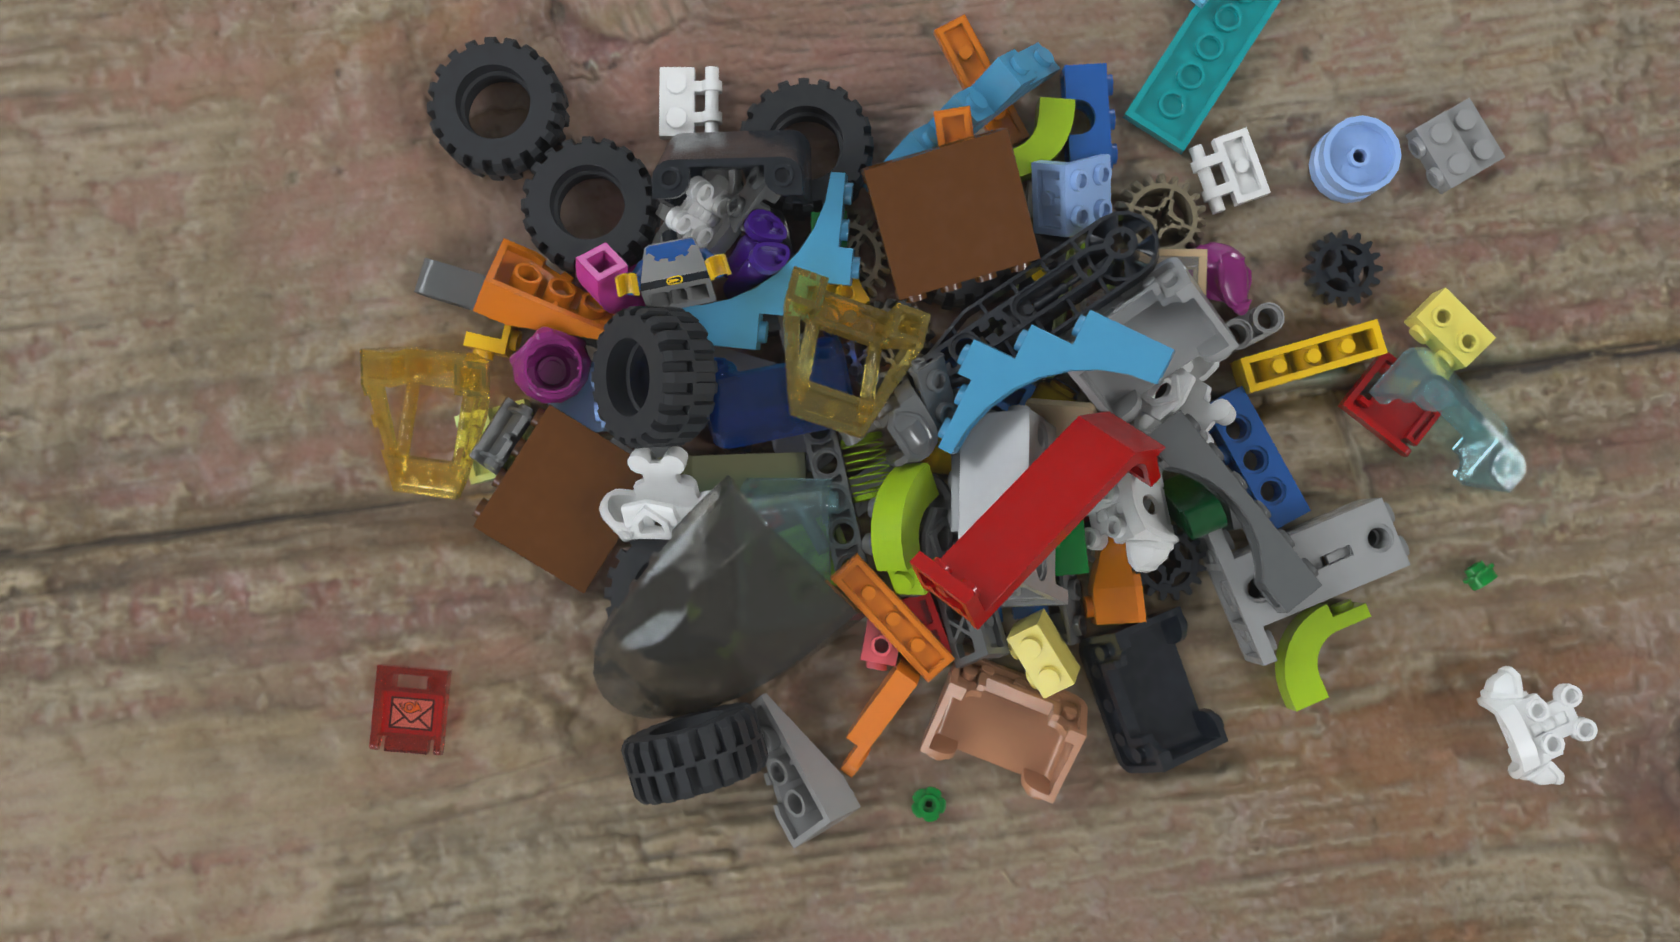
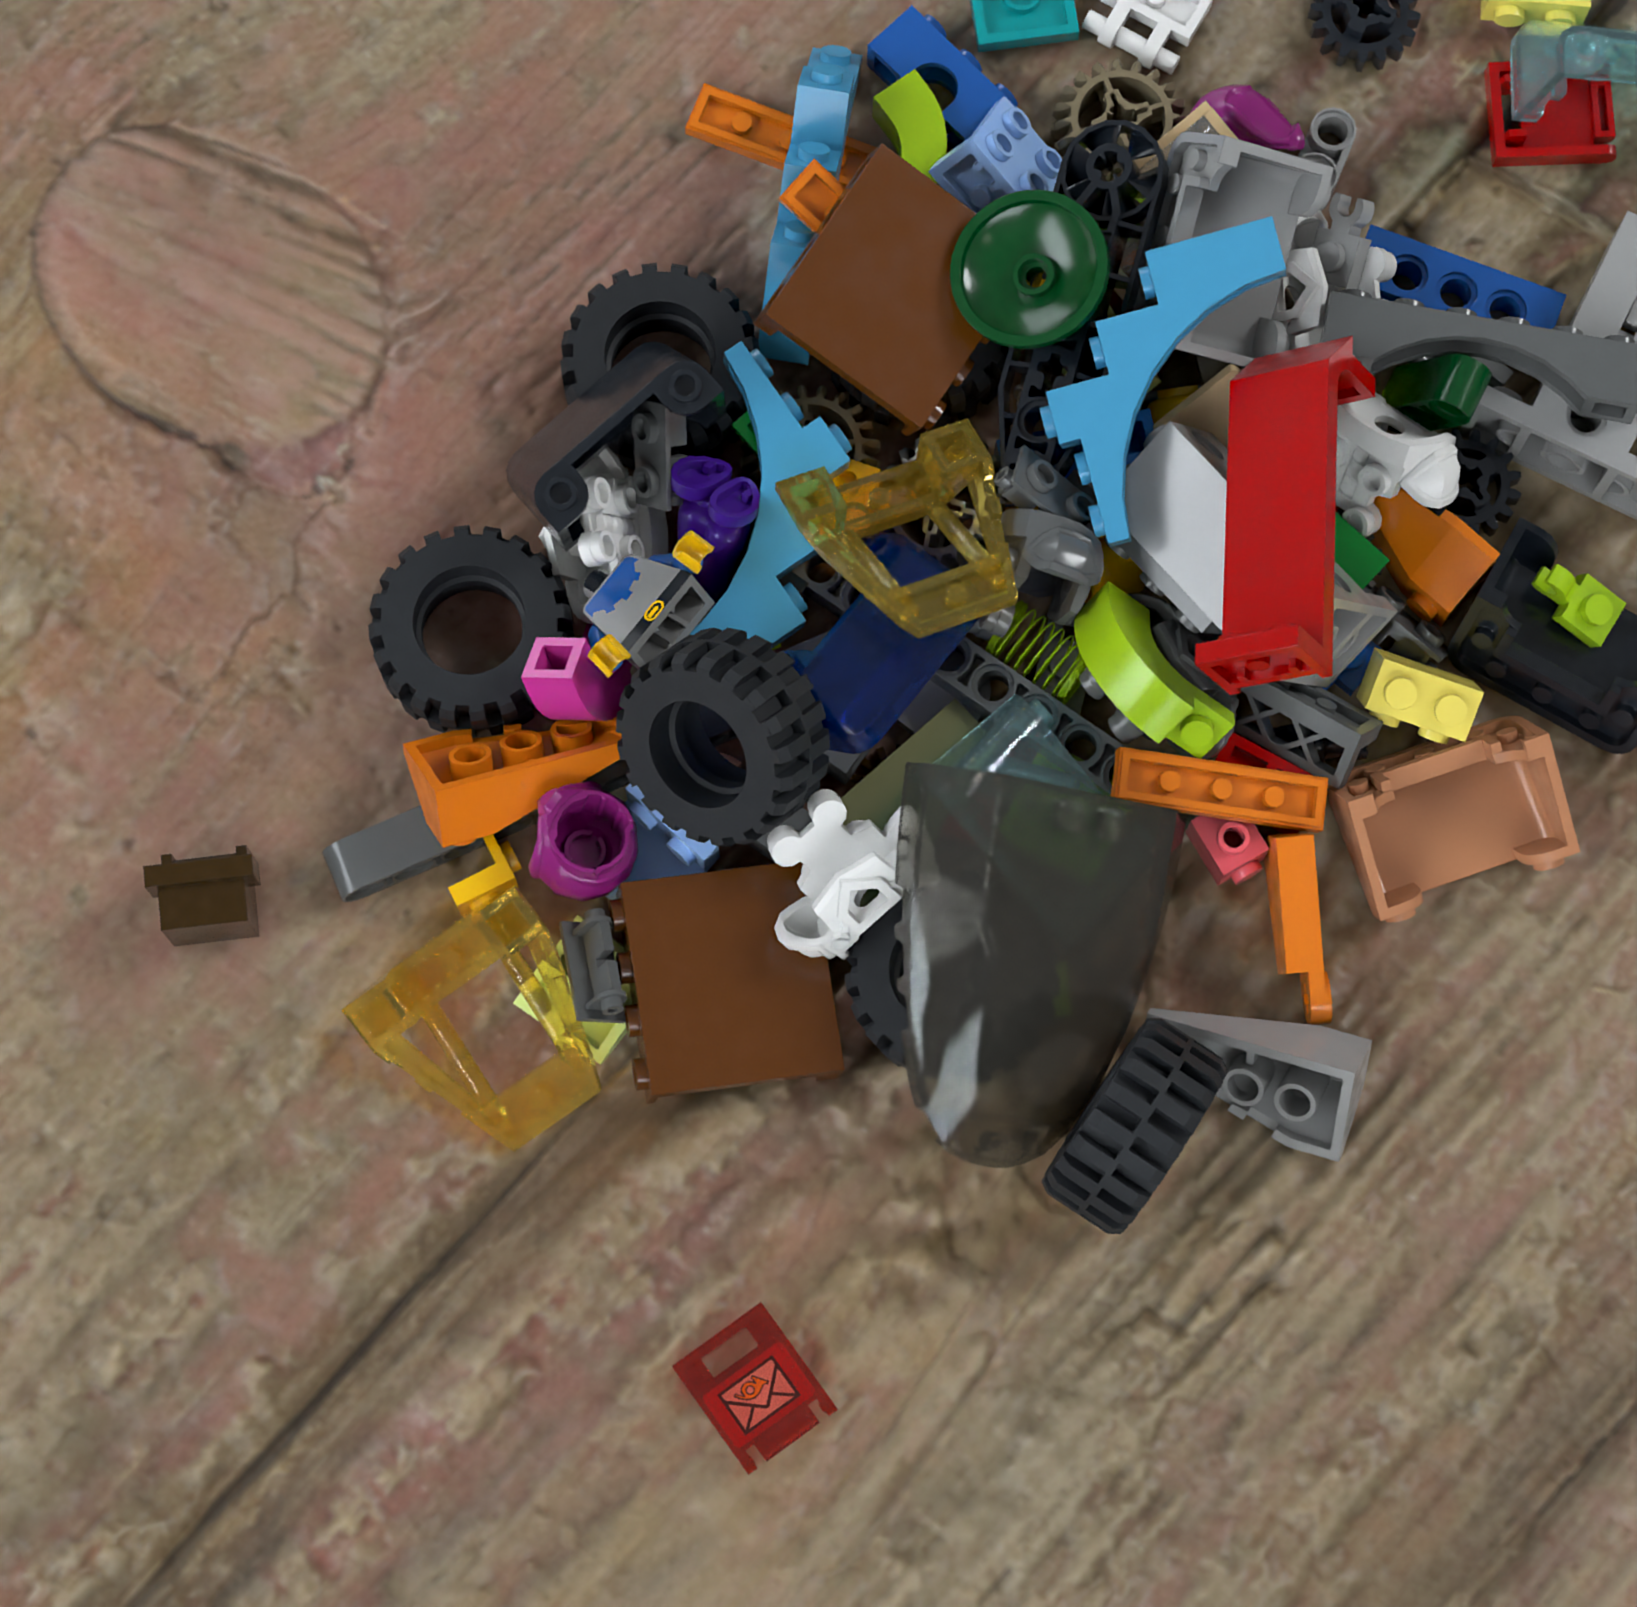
camera: 40 degrees left, 10 degrees down
black tyre [427,37,570,181] -> none
white plate [659,66,722,139] -> none
green plate [911,786,946,822] -> none
yellow brick [1230,319,1388,395] -> none
none -> dark brown plate [143,845,261,947]
none -> dark green dish [950,189,1110,349]
none -> light grey plate [1312,192,1374,289]
none -> lime plate [1531,564,1627,648]

